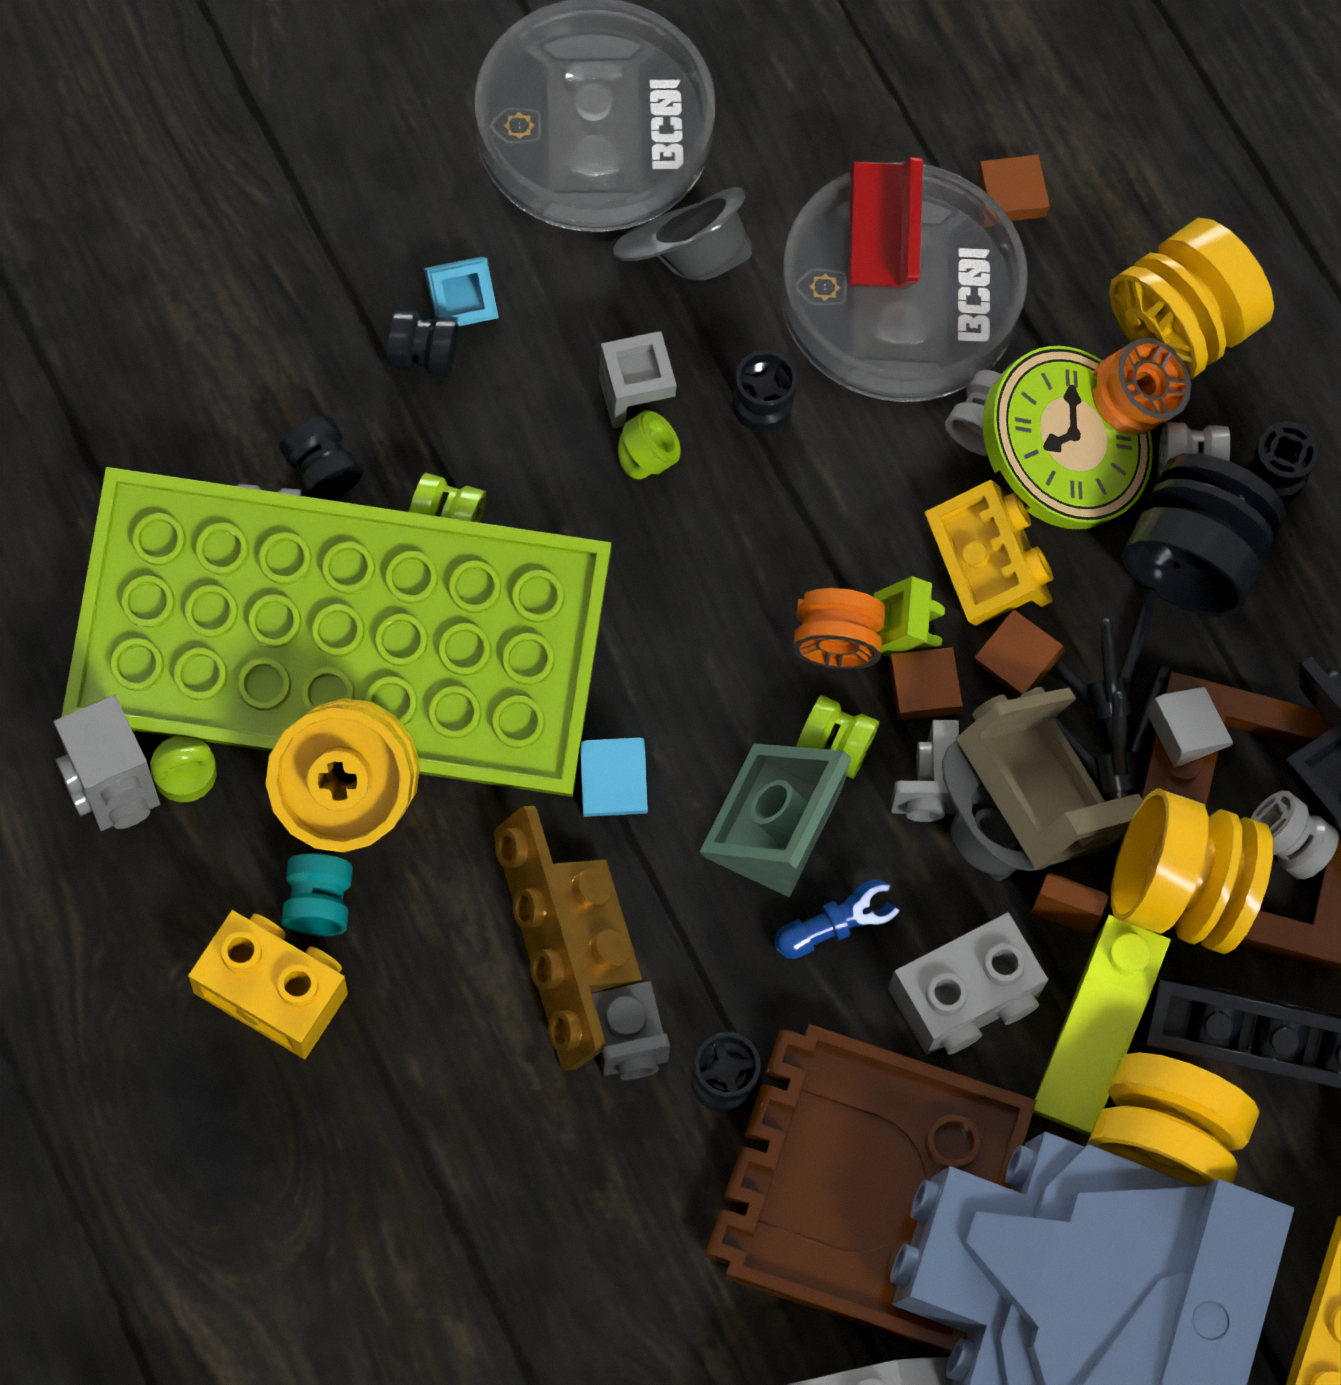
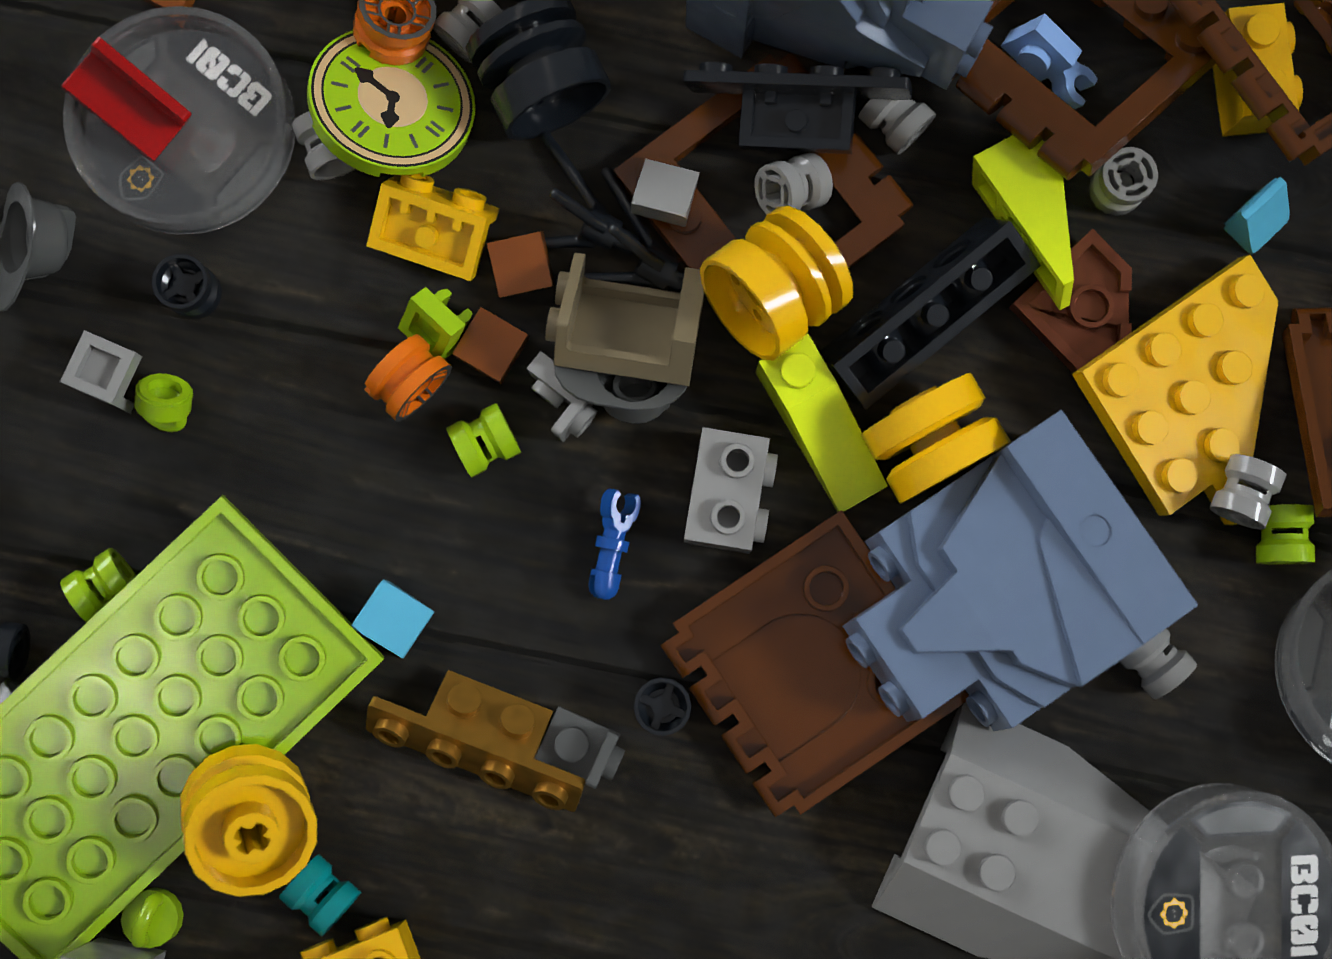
camera: 45 degrees left, 15 degrees up
sand green slope [700,744,851,897] -> none
dark orange tile [1031,873,1109,936] -> none

